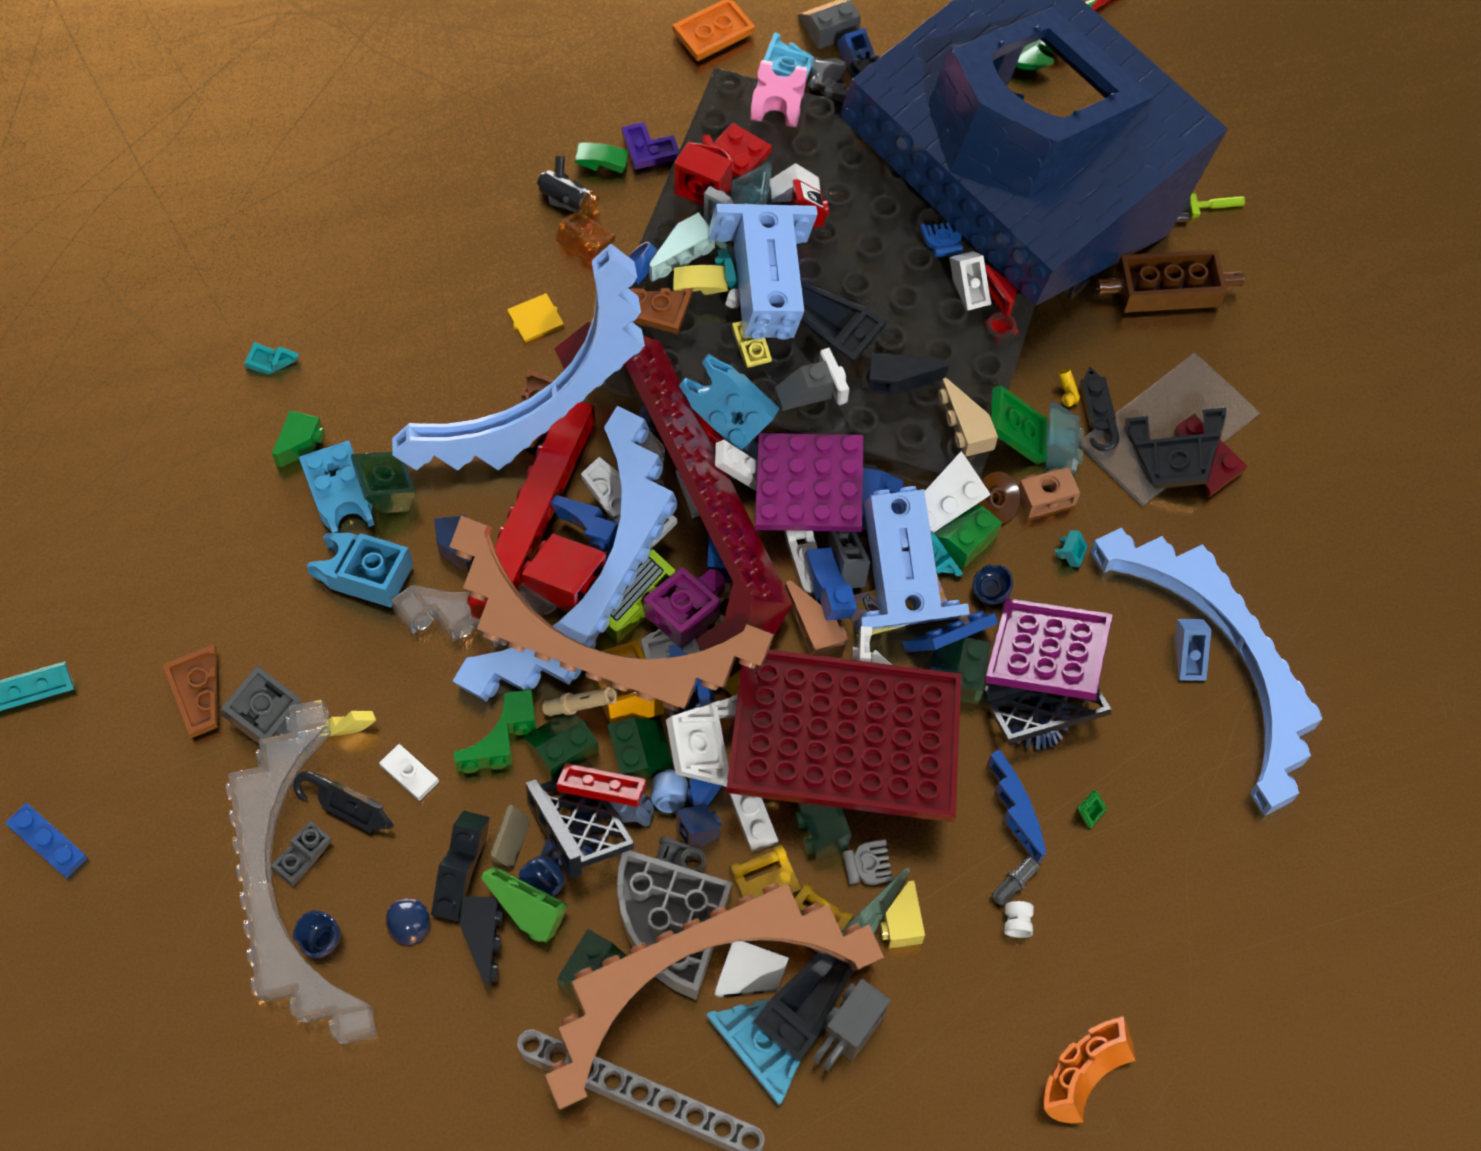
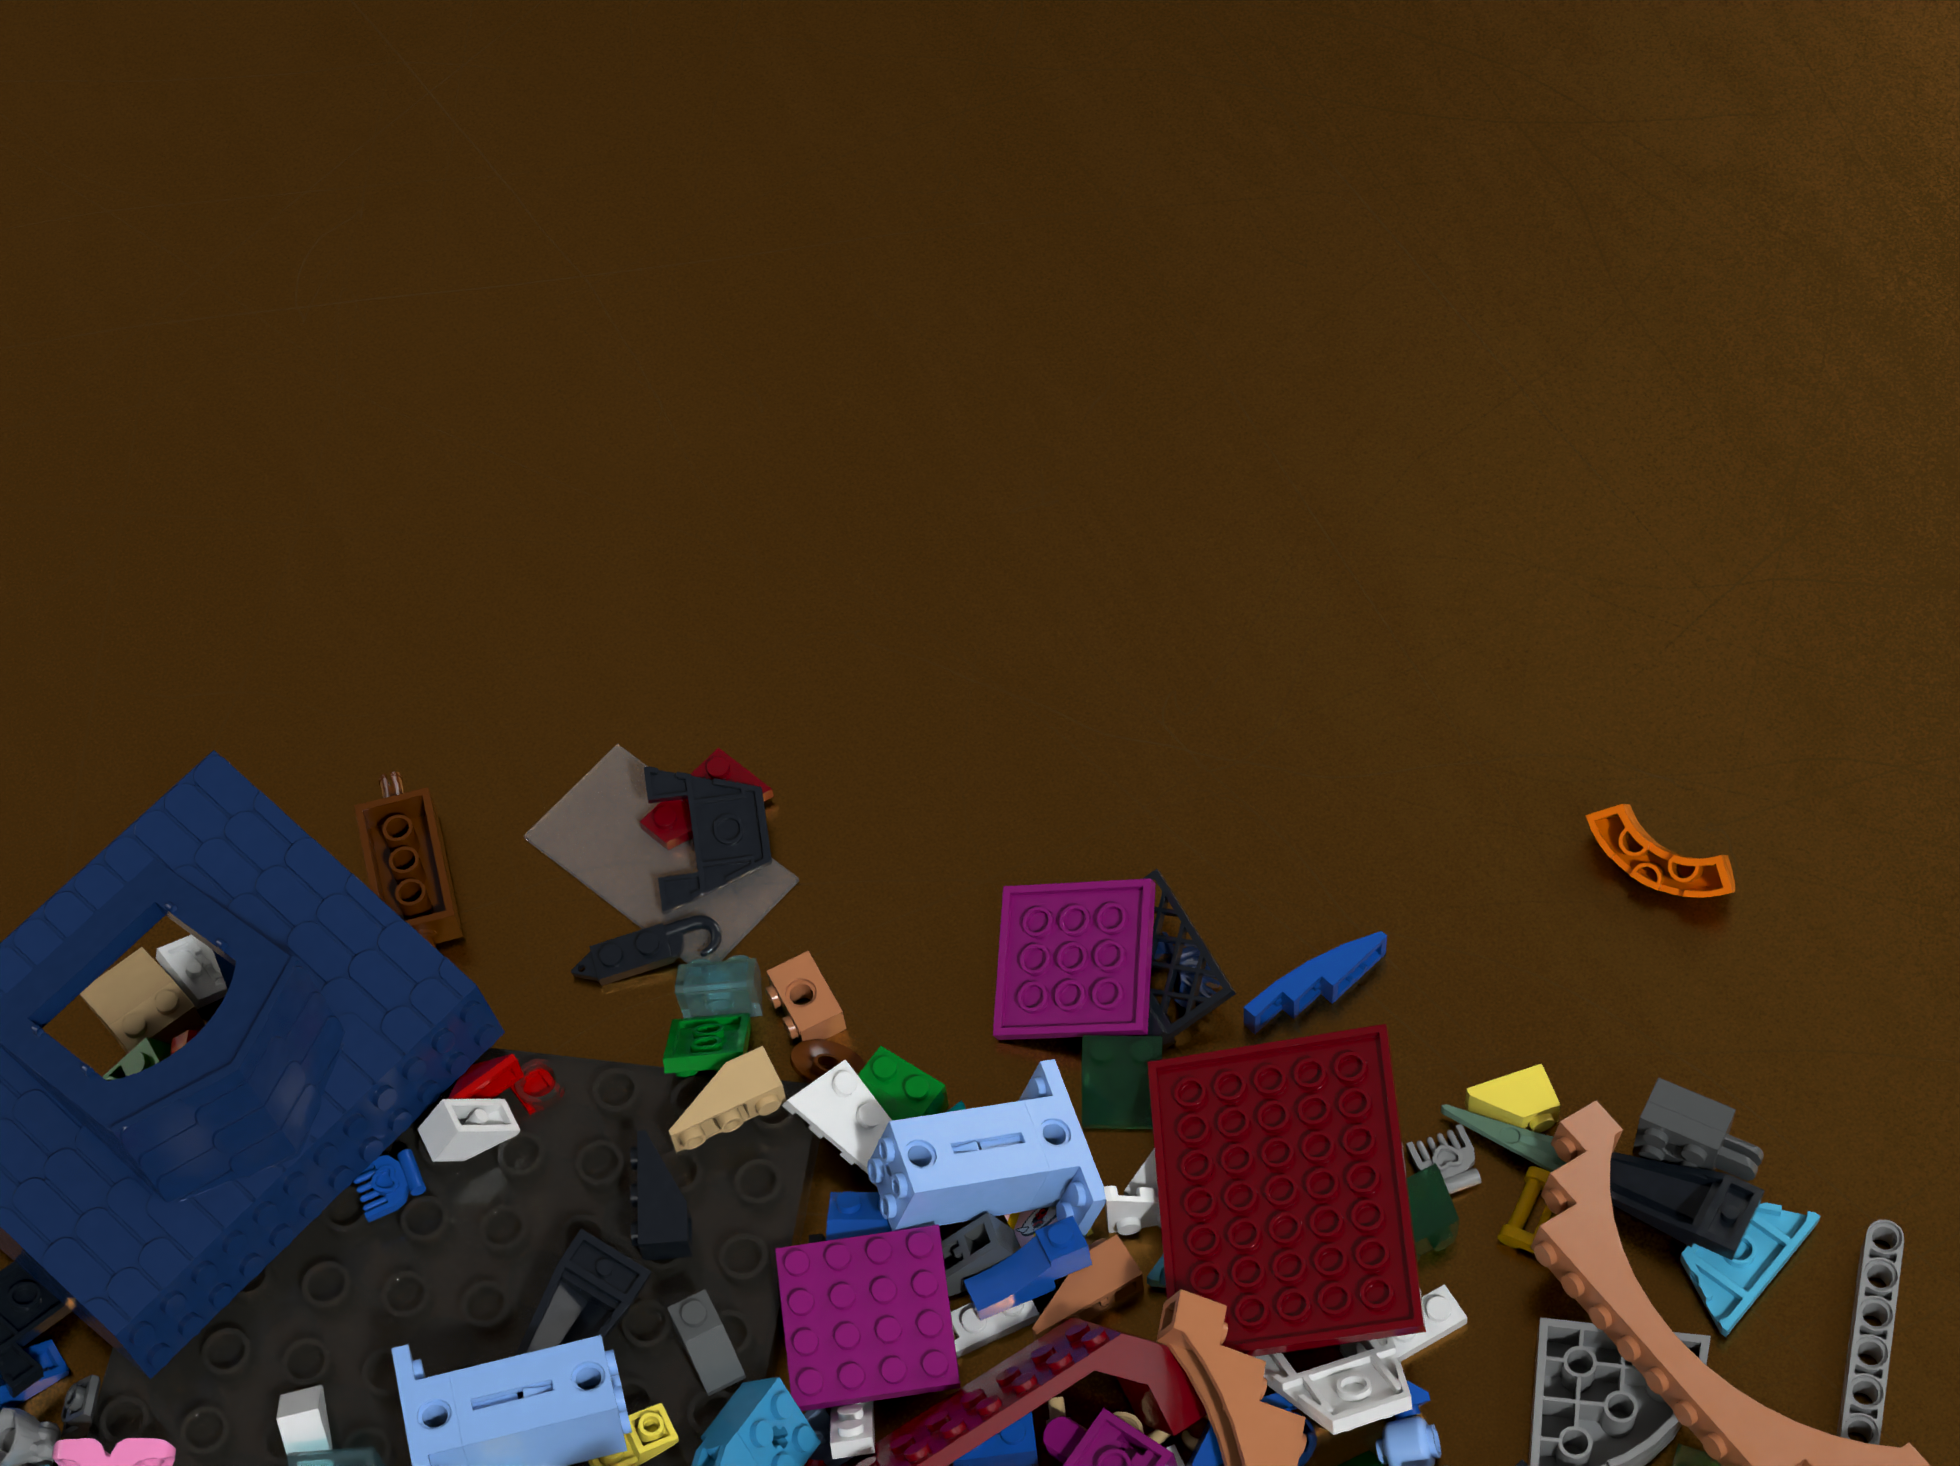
camera: 90 degrees left, 5 degrees down
dark grey piece [656,837,707,874] -> none
dark blue slope [676,805,722,848] -> none
white slope [714,941,789,997] -> none
yellow plate [729,845,802,899] -> none
red slope [791,179,829,228] -> none
white plate [819,348,849,405] -> none
blue wing [902,611,998,652] -> none
dark blue hair [972,565,1013,604] -> none
dark grey axle [991,856,1040,906] -> none
white wheel [1004,901,1034,938] -> none
teal tile [1054,530,1088,567] -> none
yellow arm [1058,368,1080,407] -> none
green slope [1078,790,1107,829] -> none
light blue arch [1090,528,1323,816] -> none
medium blue slope [1175,619,1211,681] -> none

